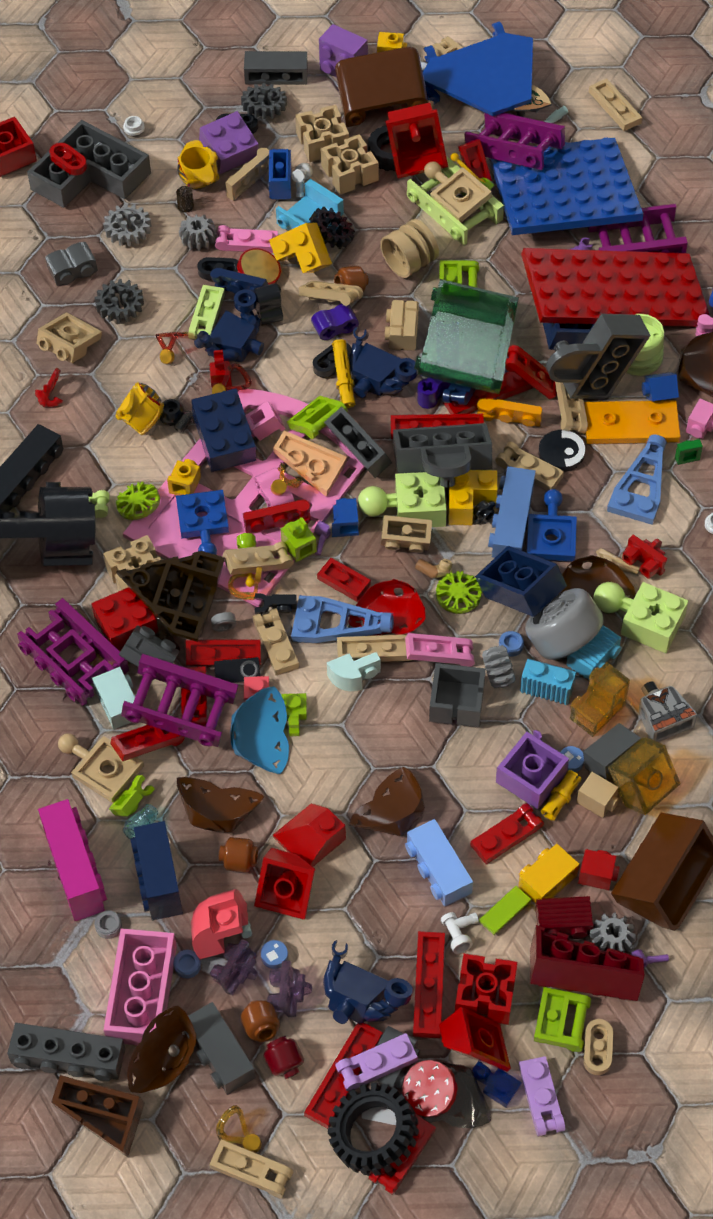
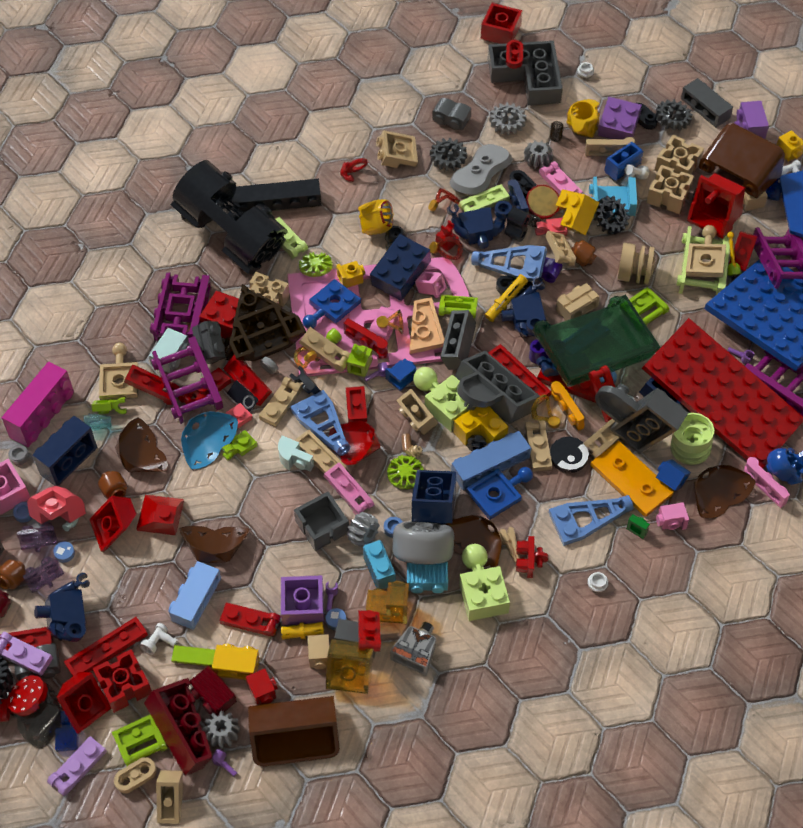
camera: 50 degrees right, 0 degrees up
none -> tan slope [156,770,183,824]
none -> red plate [358,610,381,652]
none -> light grey plate [450,144,512,195]
none -> medium blue plate [471,245,547,281]
none -> clear yellow piece [531,394,560,428]
none -> coral plate [535,217,568,236]

